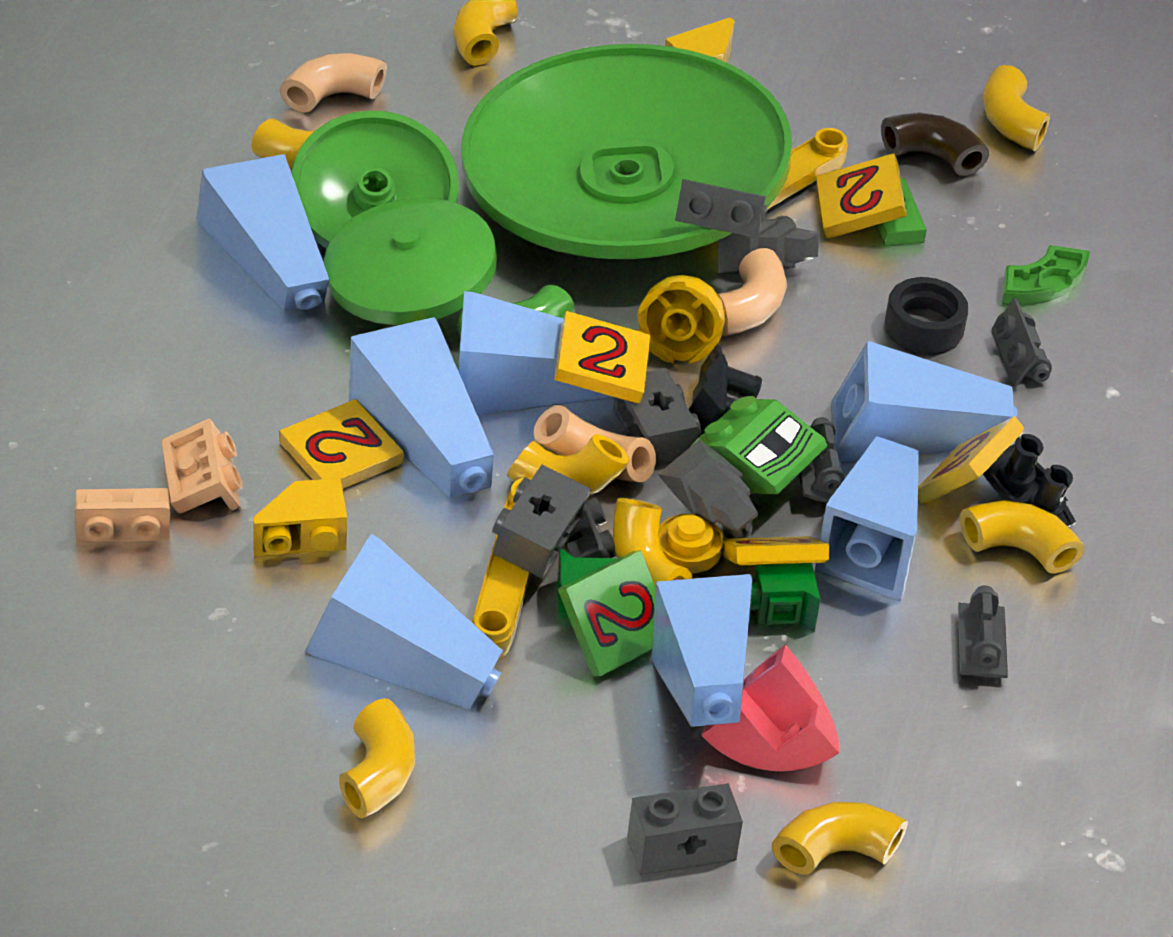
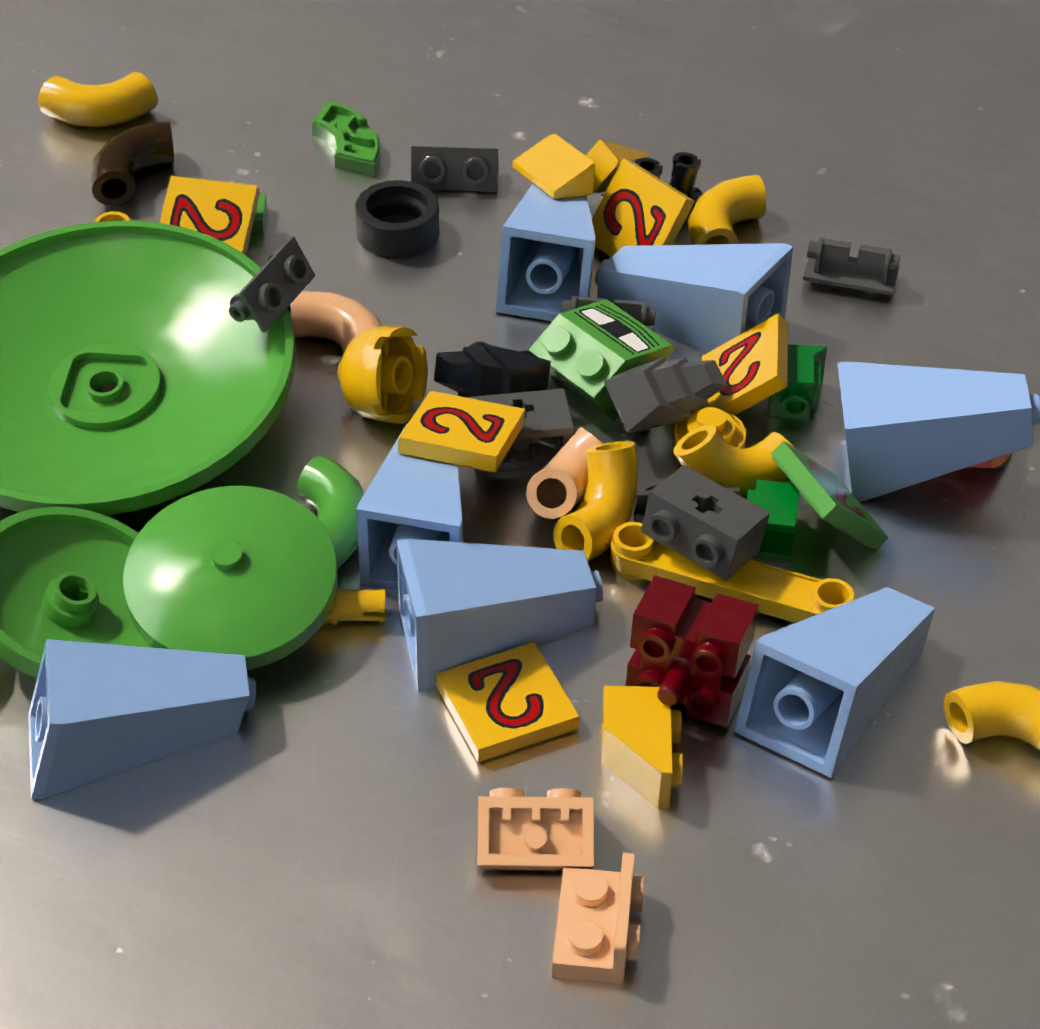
camera: 75 degrees left, 0 degrees up
none -> yellow slope [512,134,595,199]
none -> yellow slope [586,139,649,194]
none -> dark red brick [625,575,759,727]

